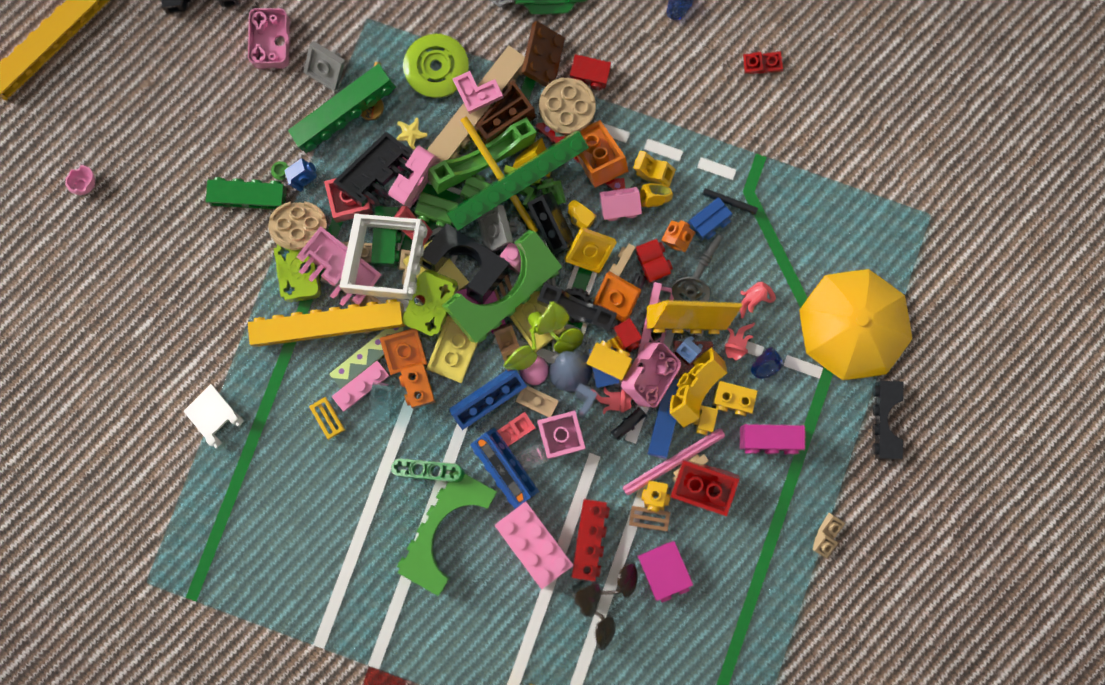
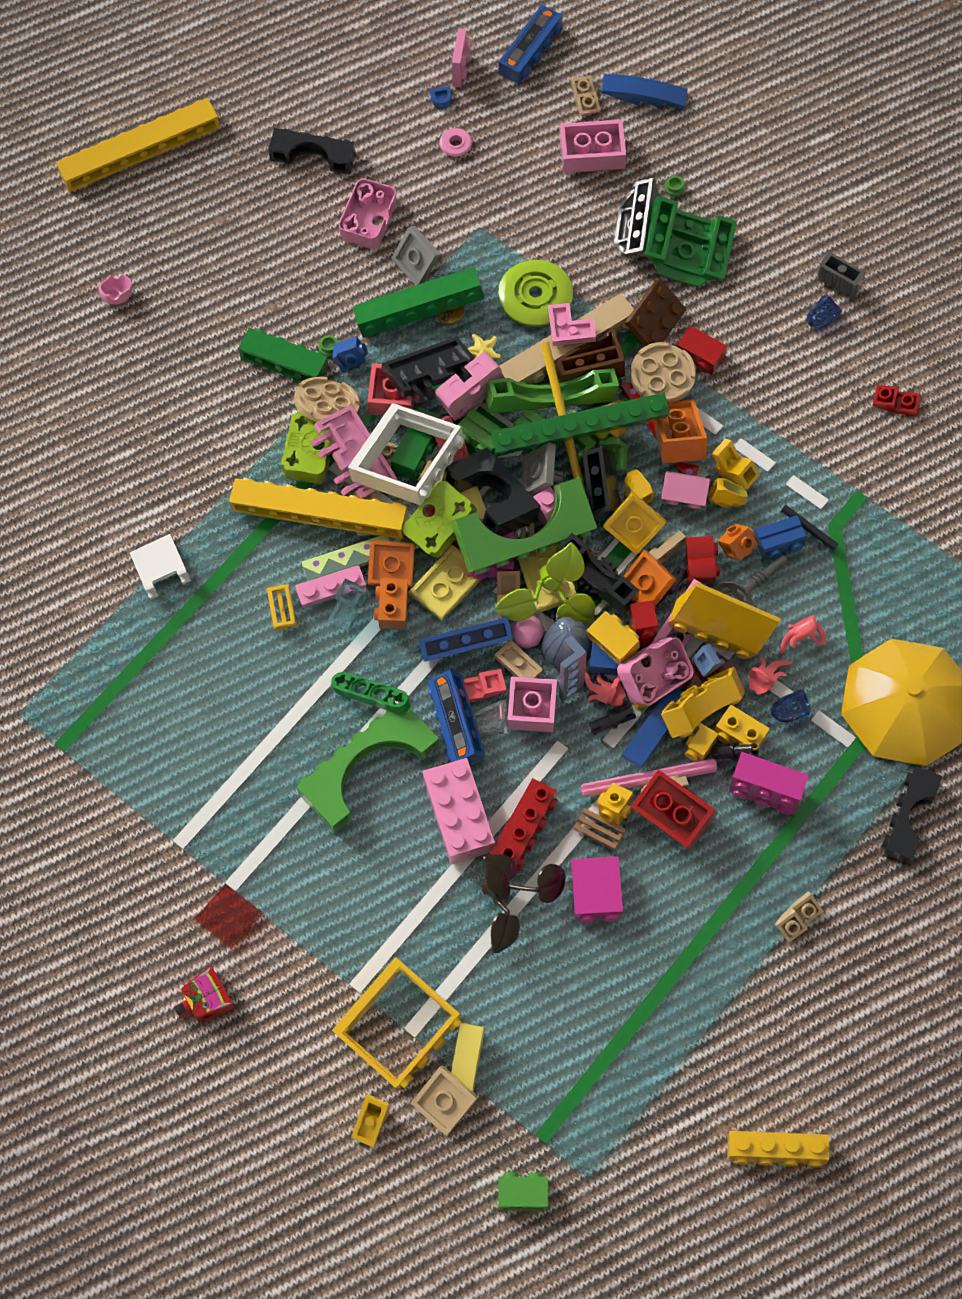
camera: 20 degrees right, 15 degrees down
none -> black pin [711,742,759,761]

